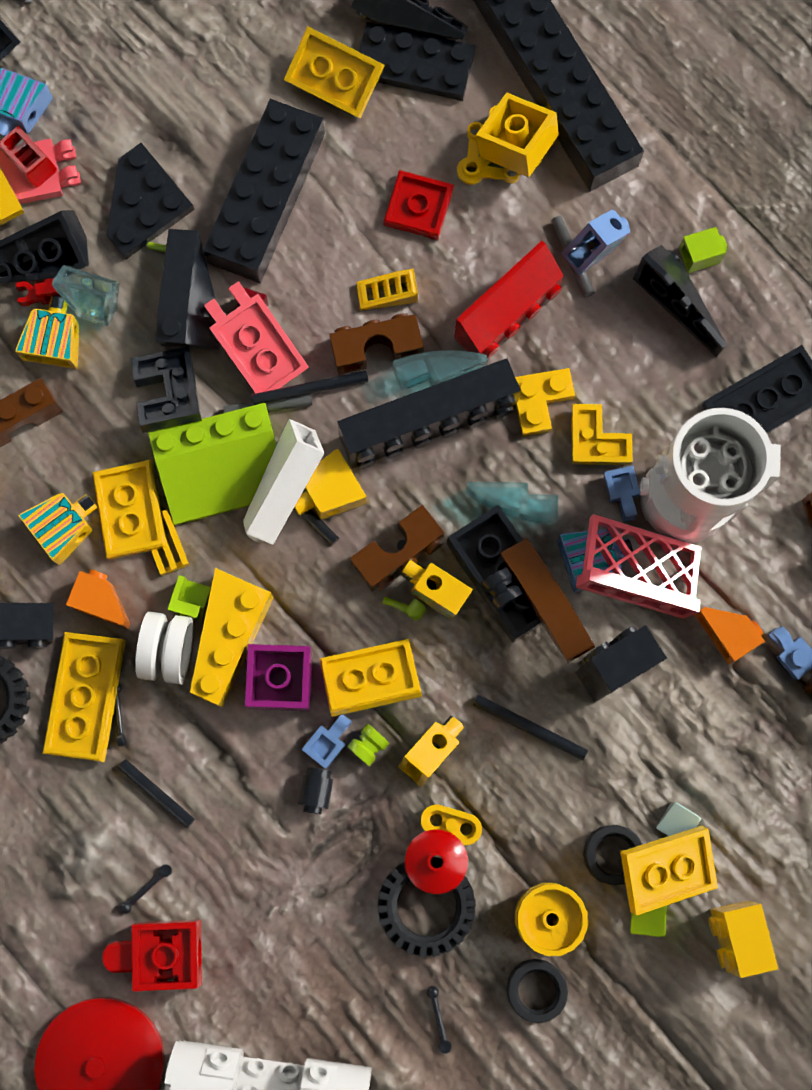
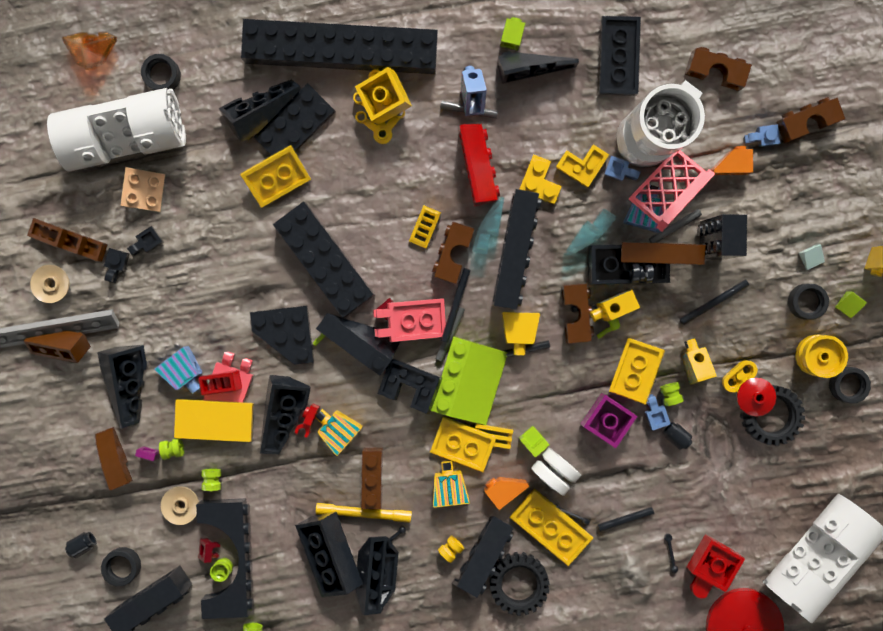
camera: 60 degrees left, 10 degrees up
clear light blue slope [52,265,120,326] -> none
yellow wedge [190,568,274,708] -> none
white slope [243,419,324,545] -> none
red tile [383,170,454,240] -> none
black hinge [427,986,452,1054] -> none
yellow plate [620,826,718,916] -> none
none -> dark grey bar [649,209,702,243]

